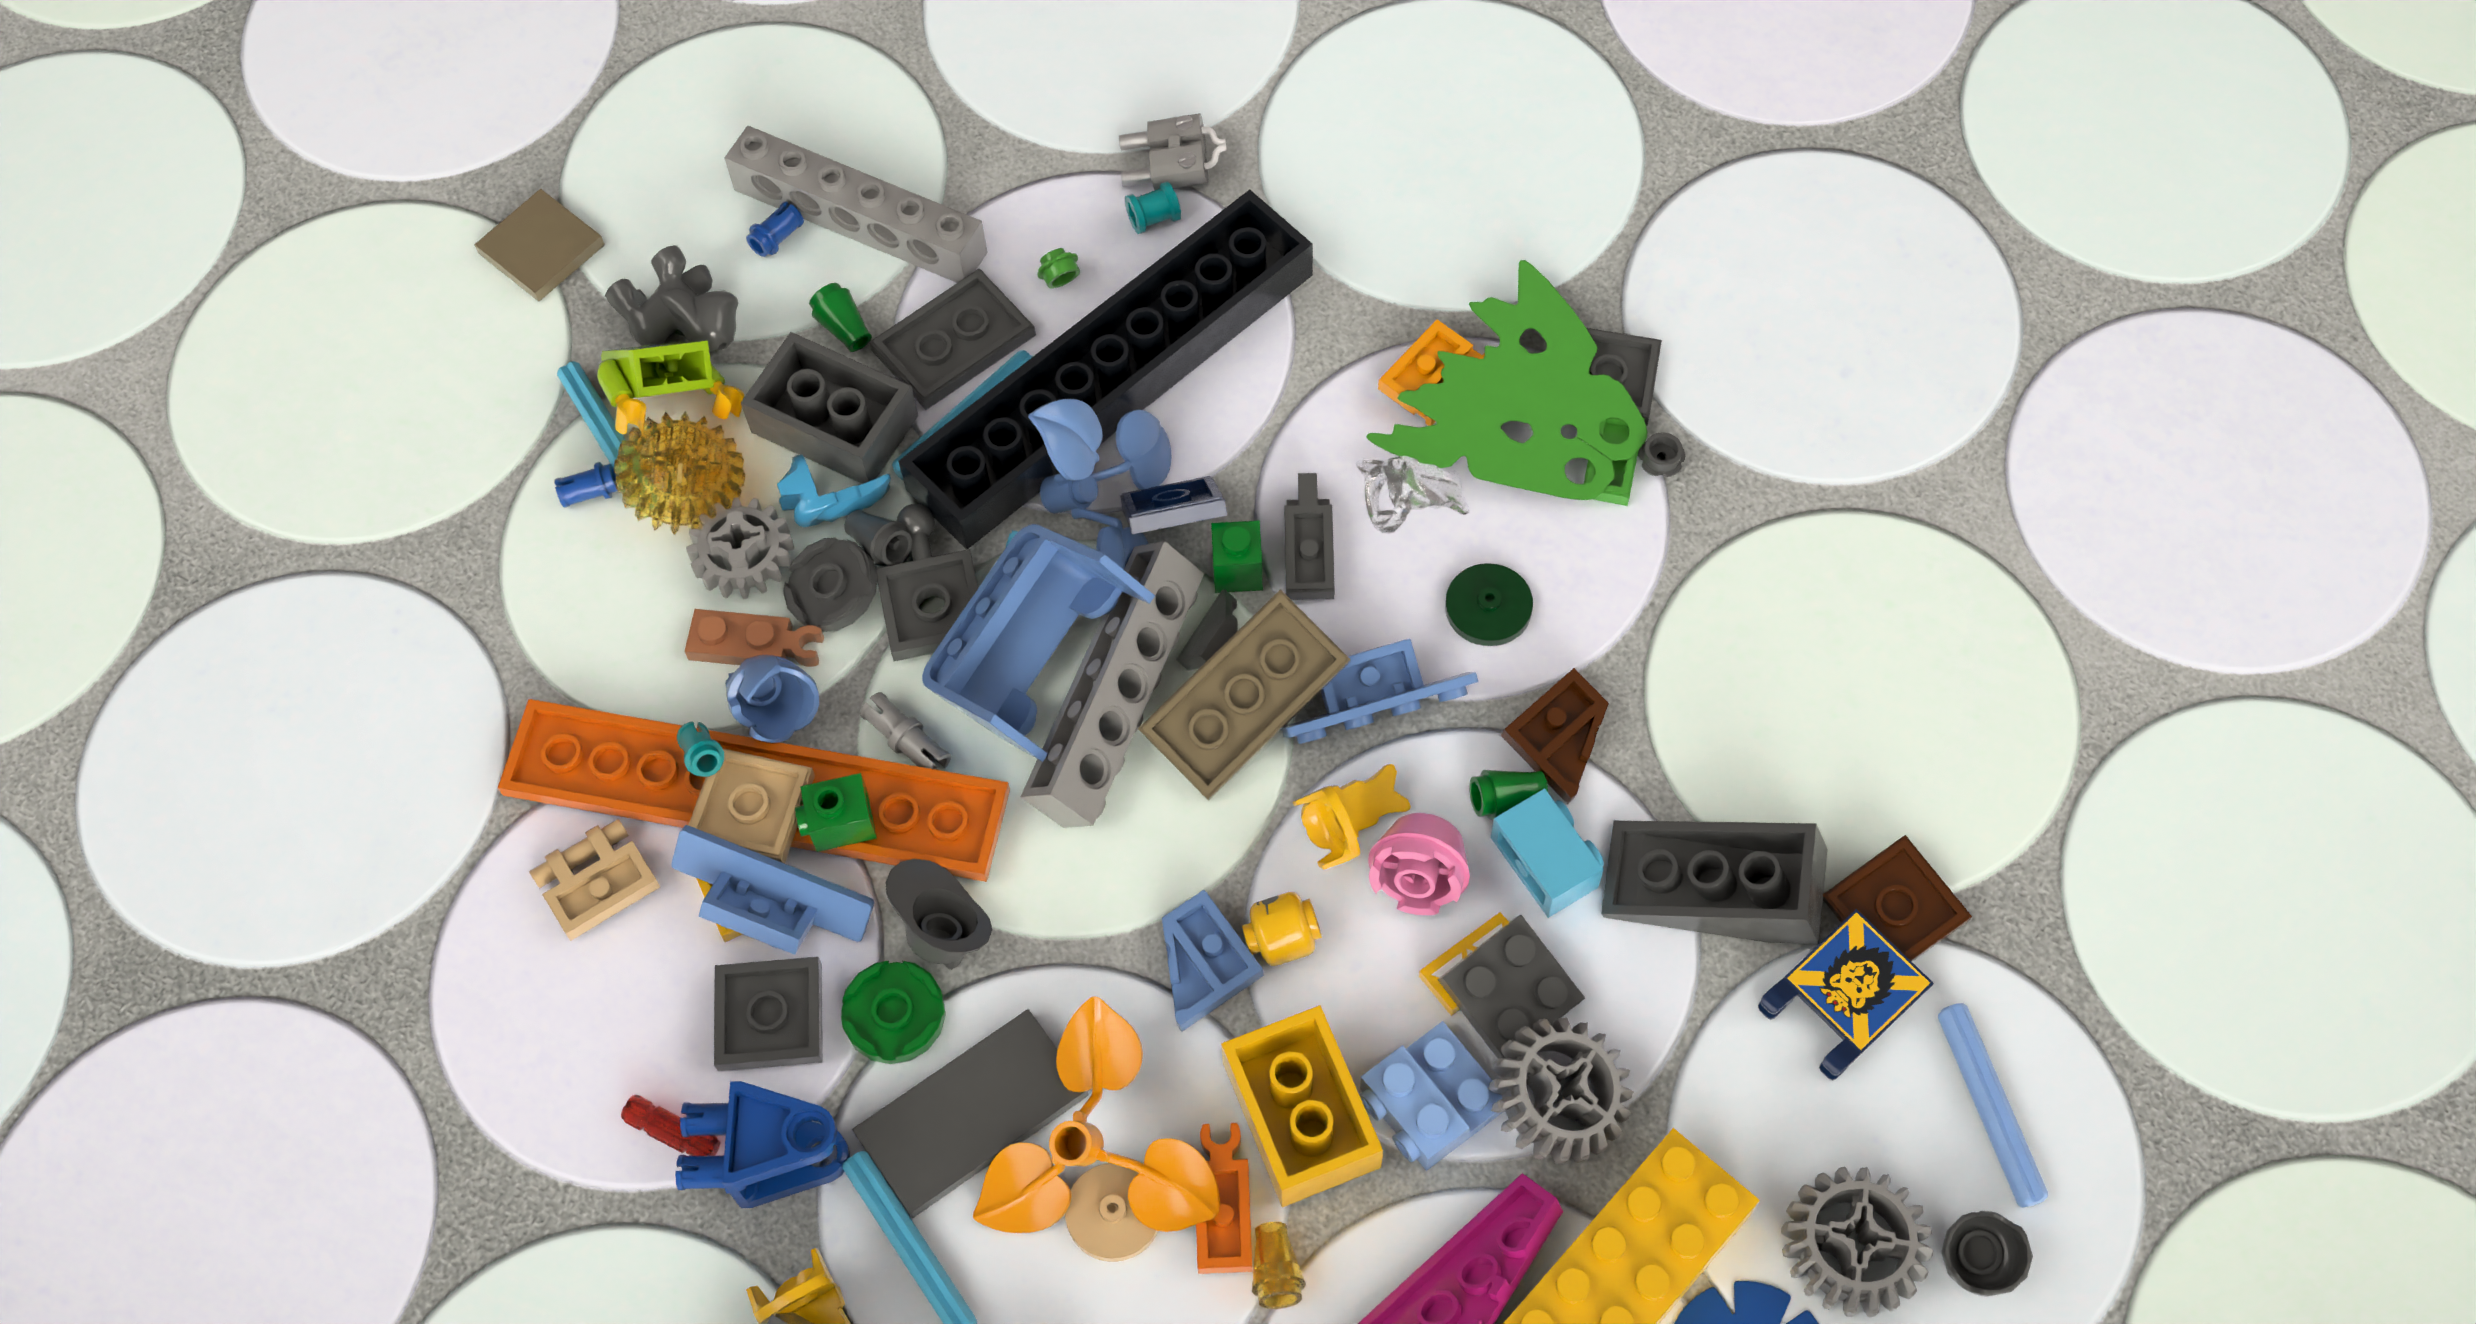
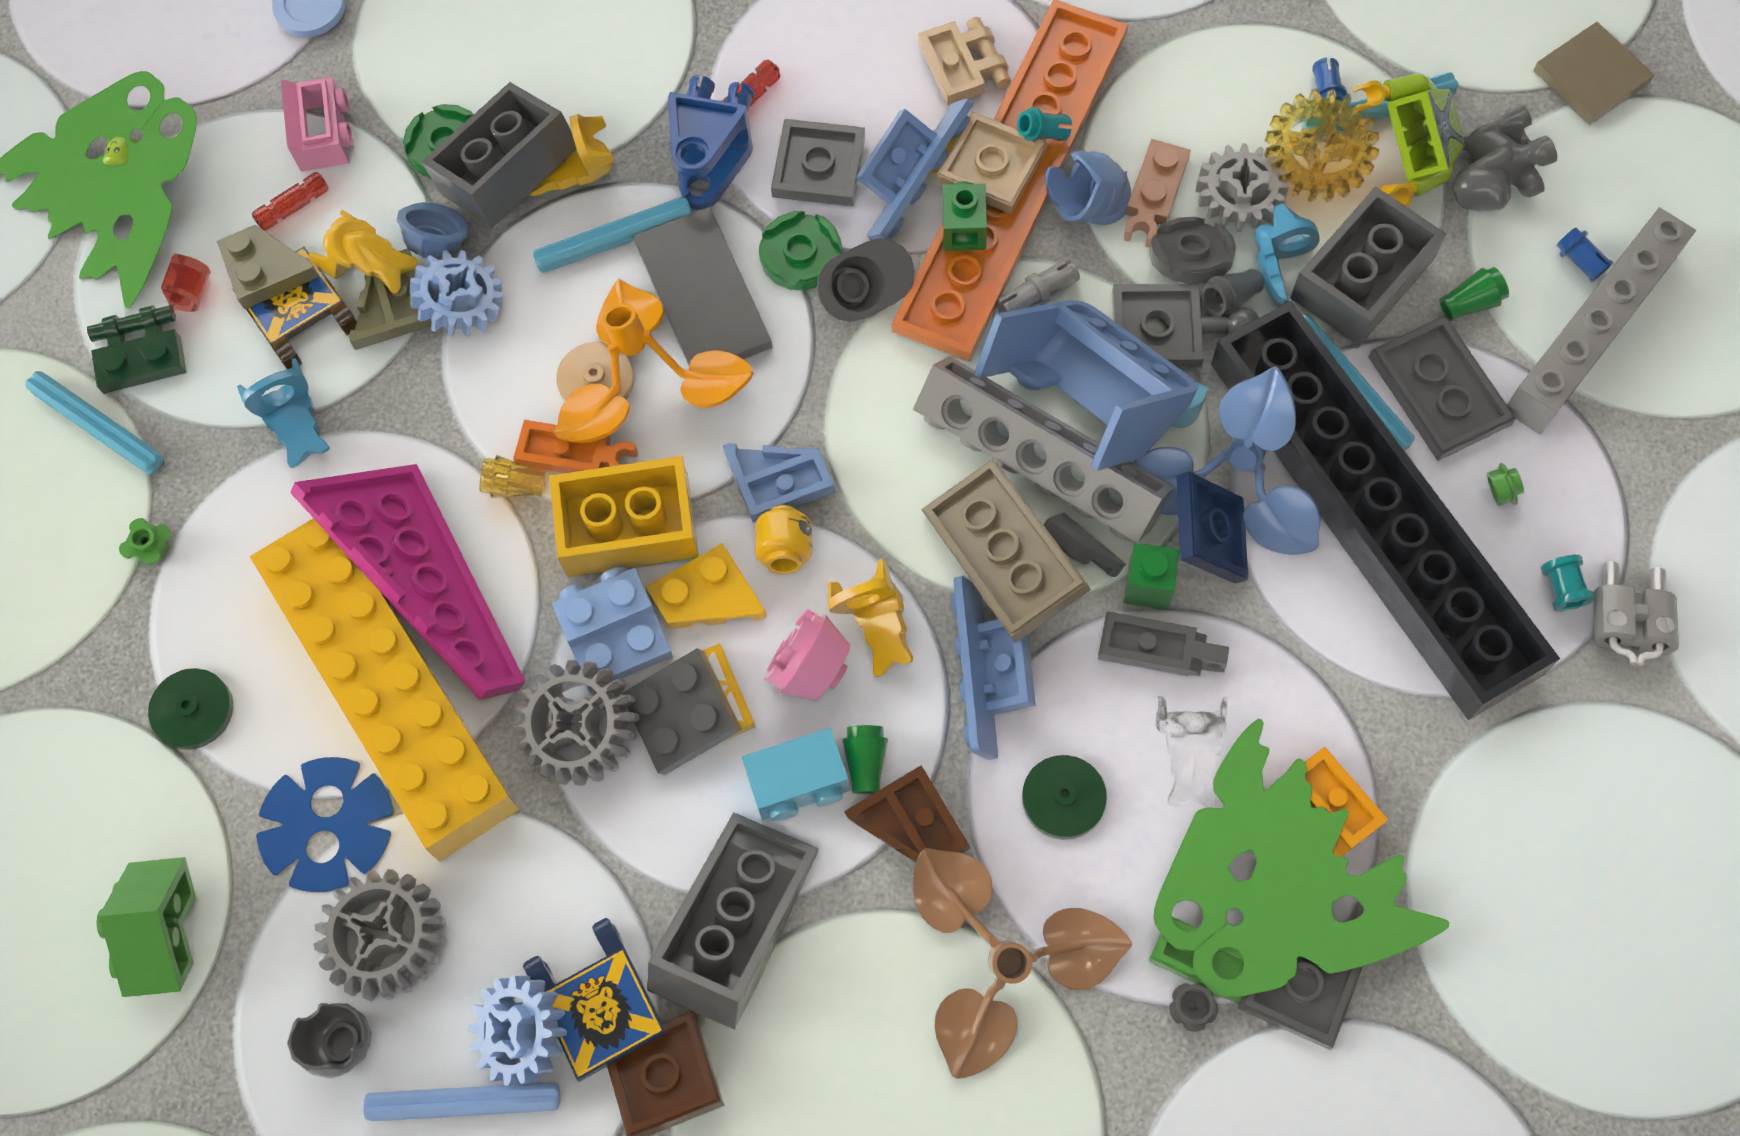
camera: 105 degrees right, 5 degrees up
none -> light blue gear [469,976,567,1086]
none -> yellow wing [645,543,767,629]
none -> medium nougat plant [913,848,1132,1079]

